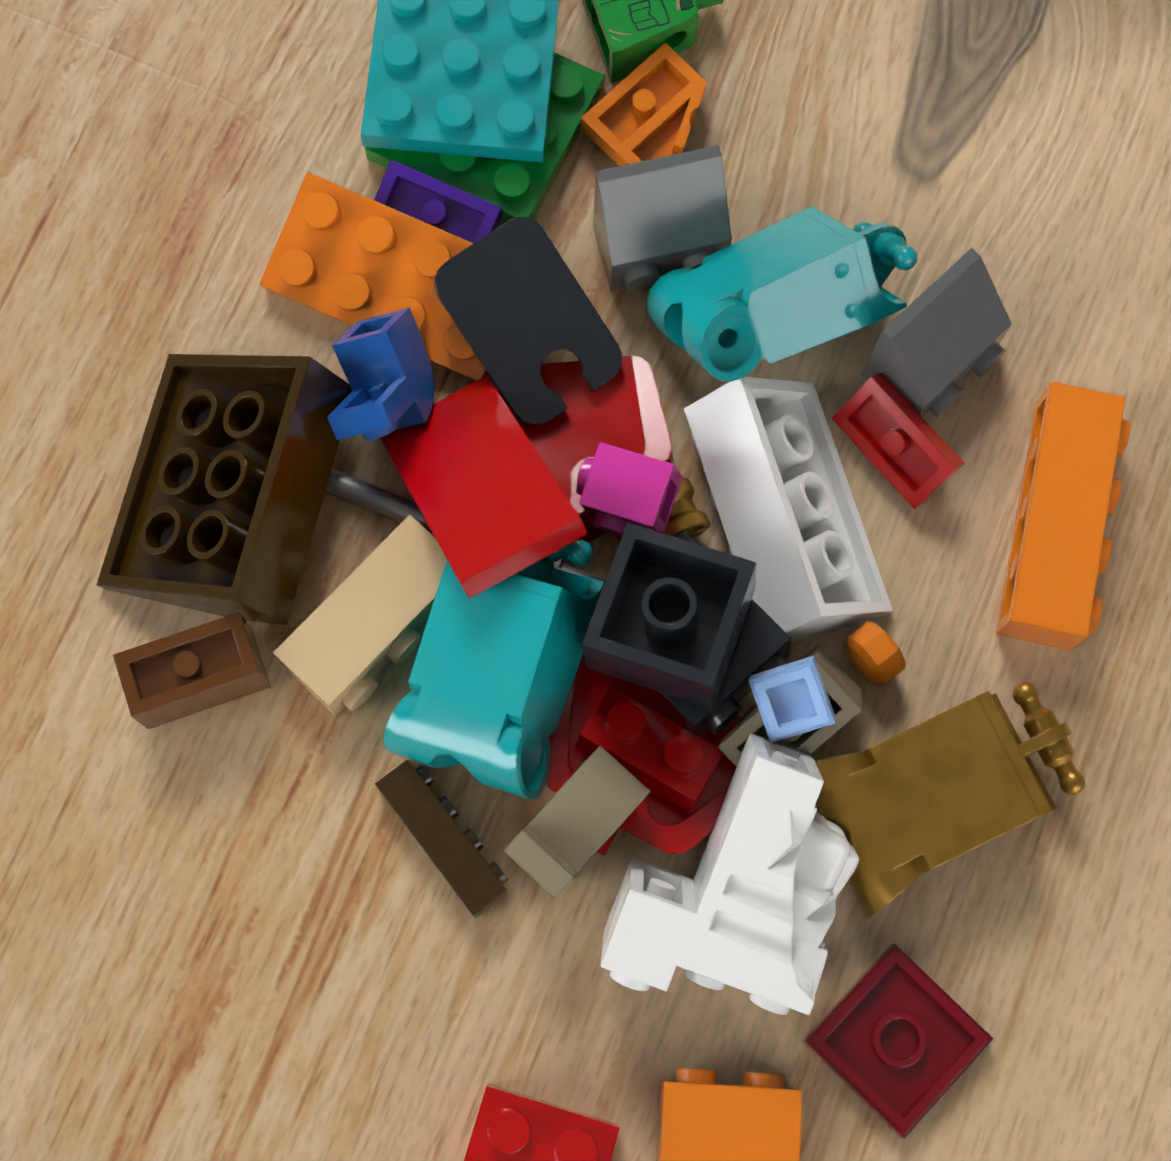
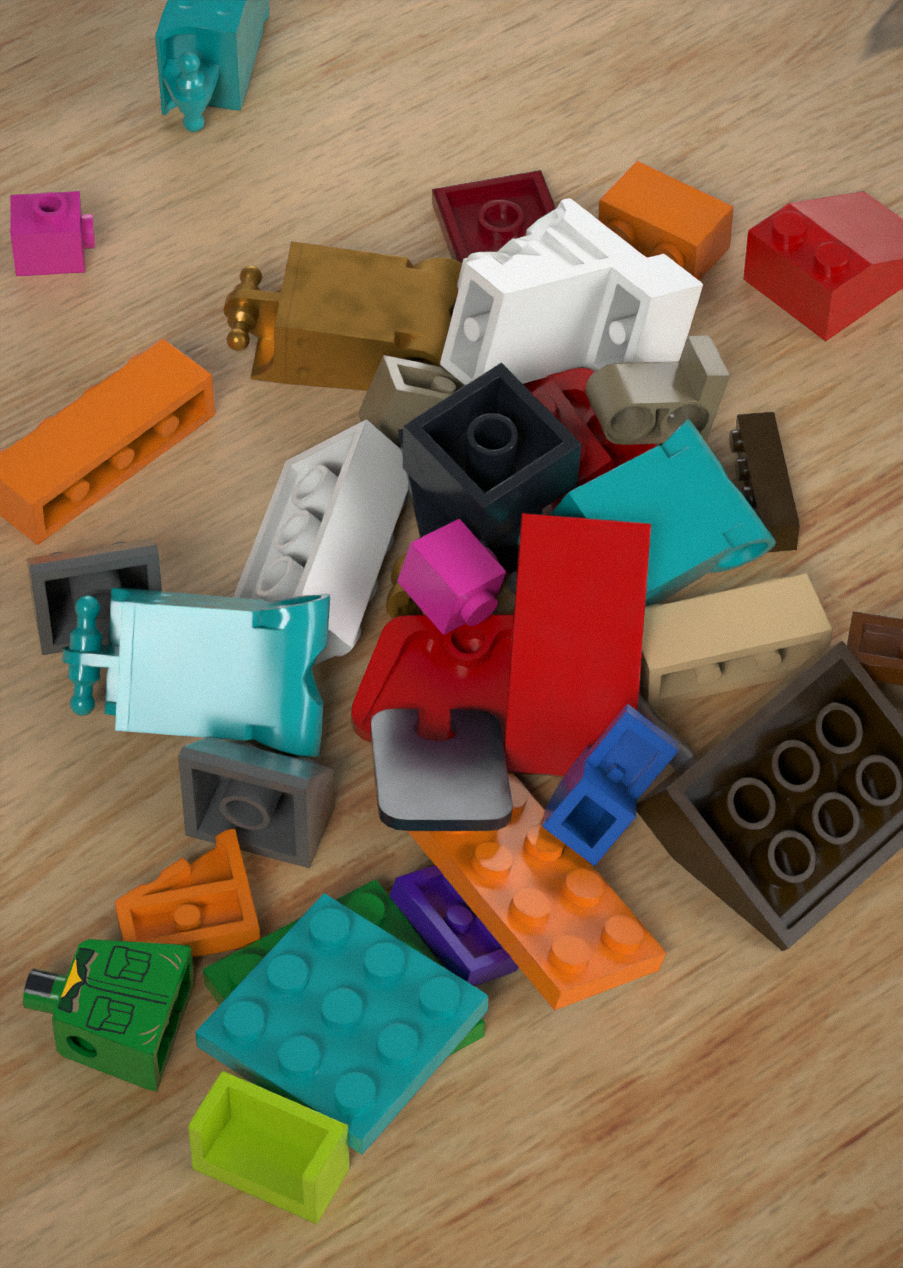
camera: 145 degrees left, 25 degrees down
light blue tile [749,656,836,743] -> none
red plate [831,372,965,509] -> none
orange tile [845,621,906,687] -> none

